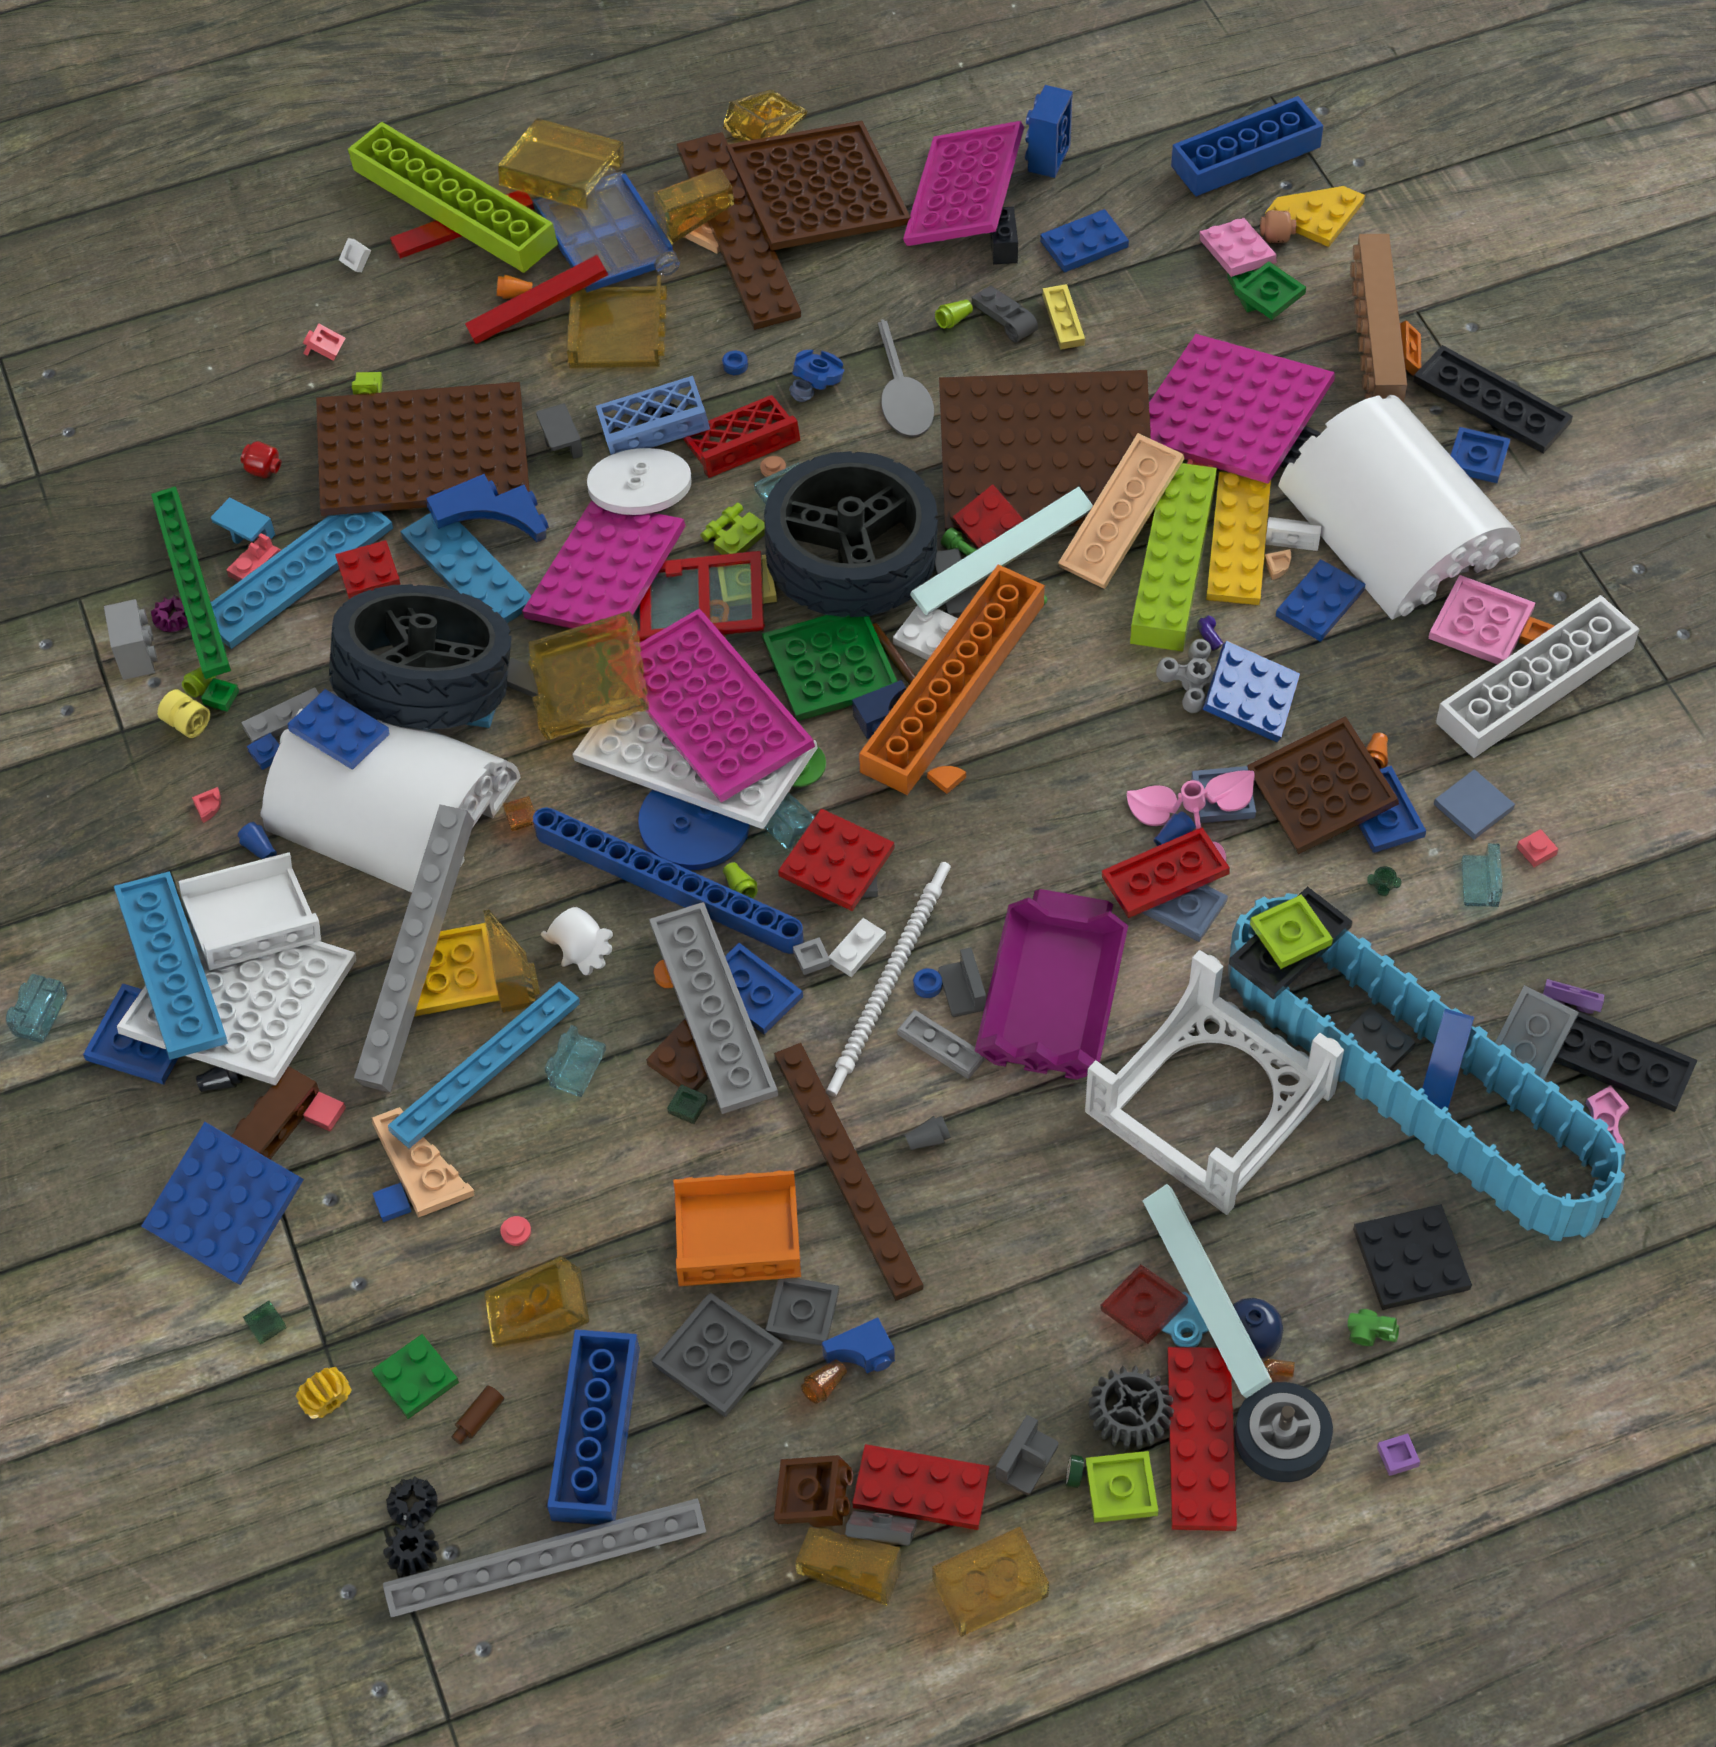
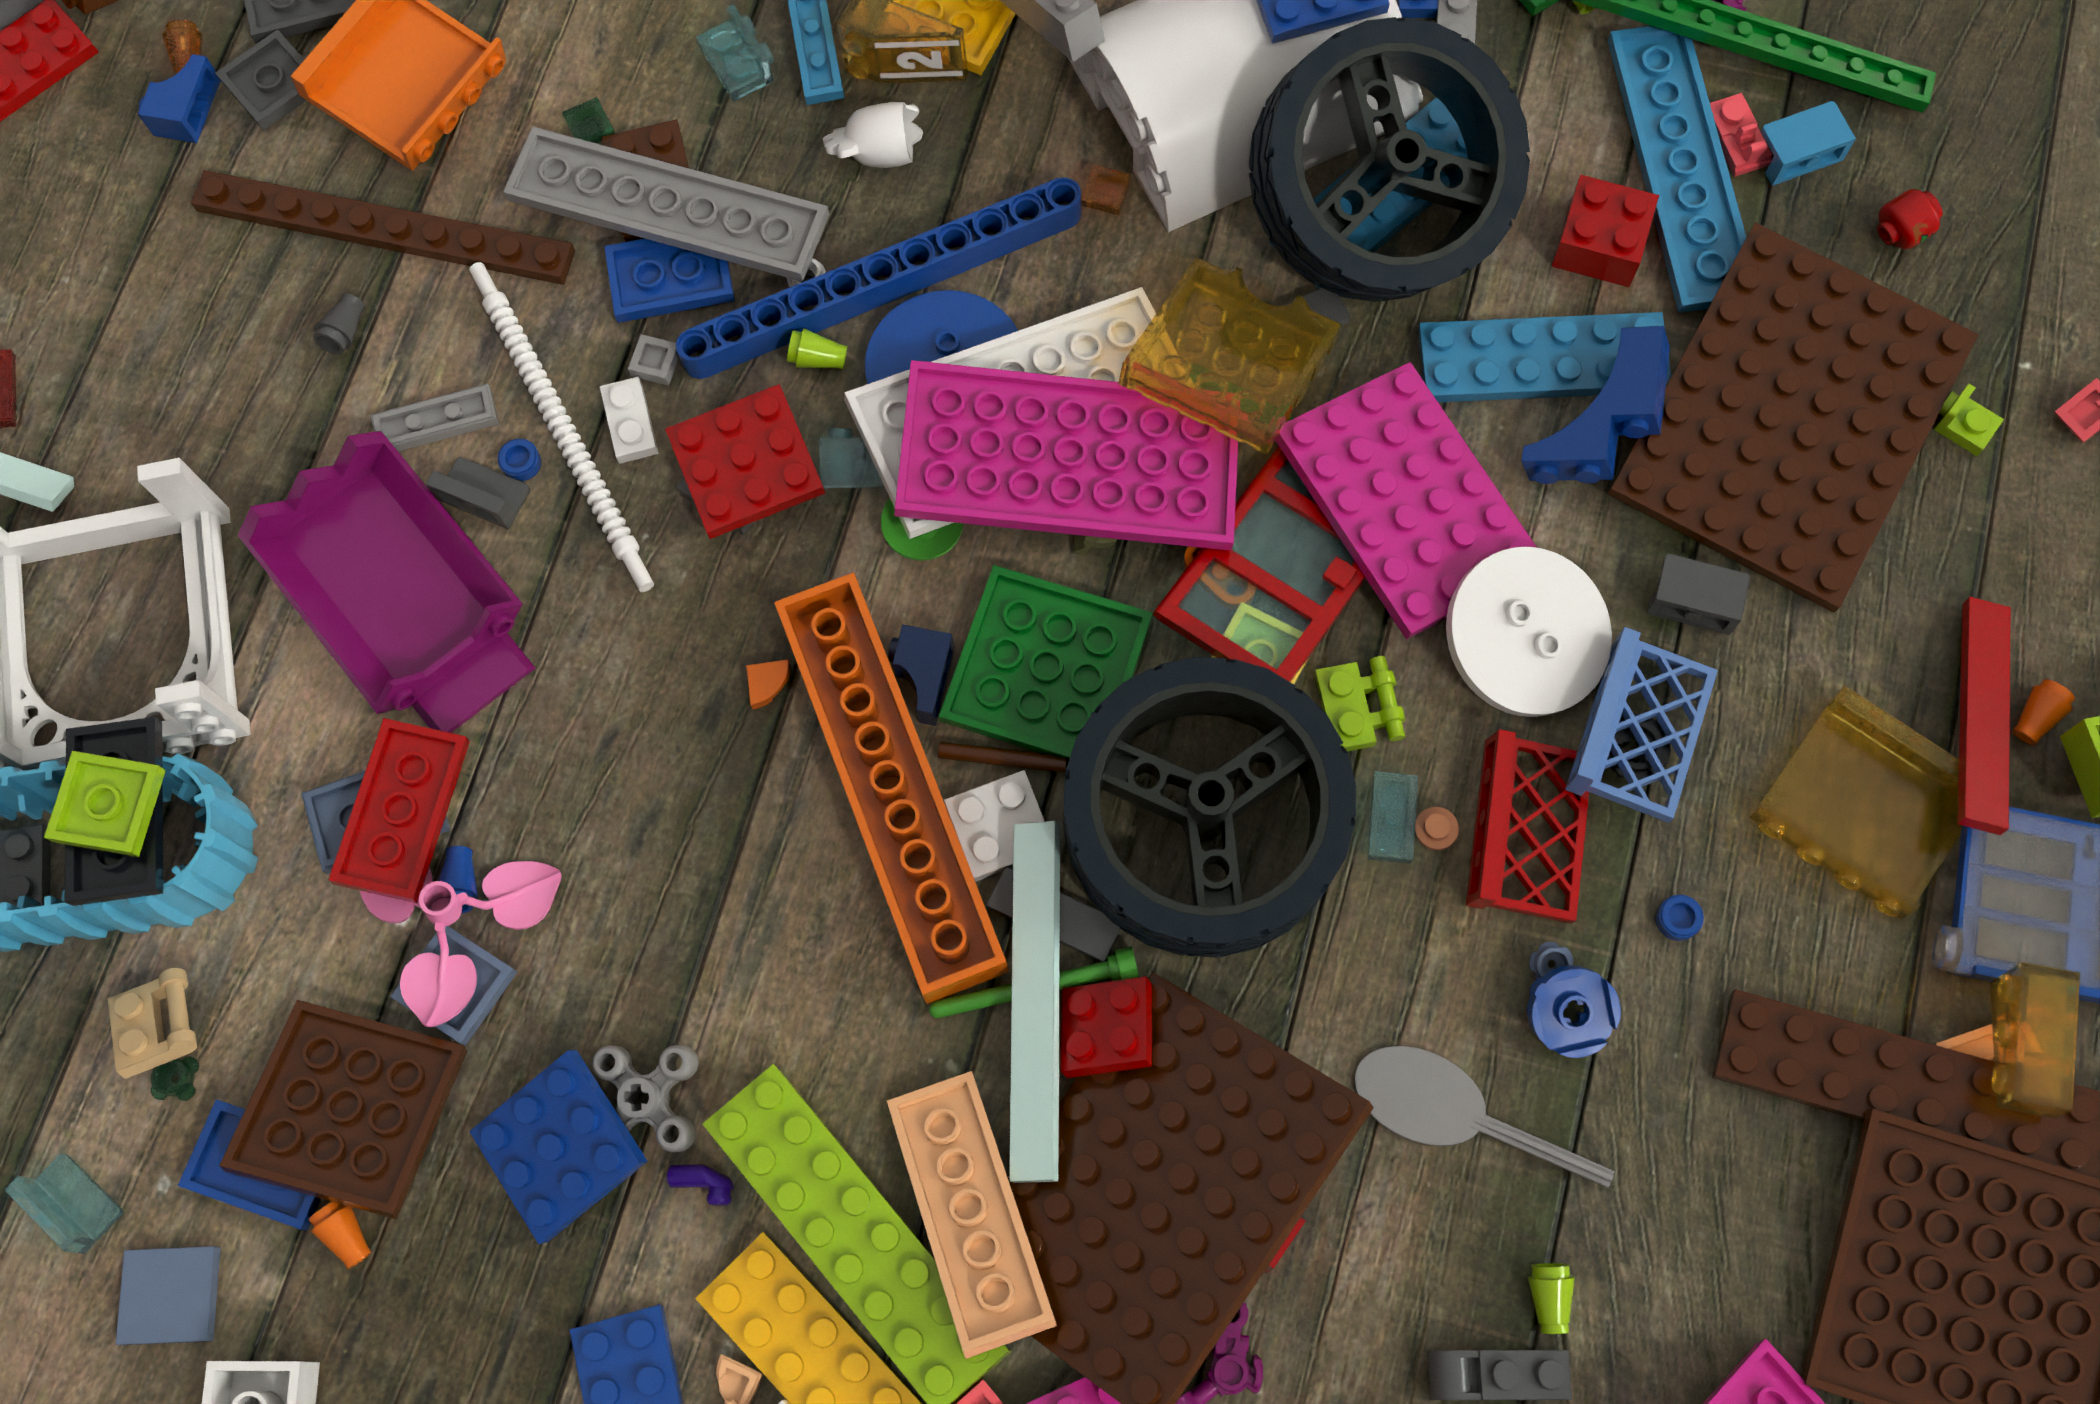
camera: 130 degrees right, 15 degrees up
coral plate [1517,829,1558,867] -> none
none -> tan plate [107,968,197,1079]

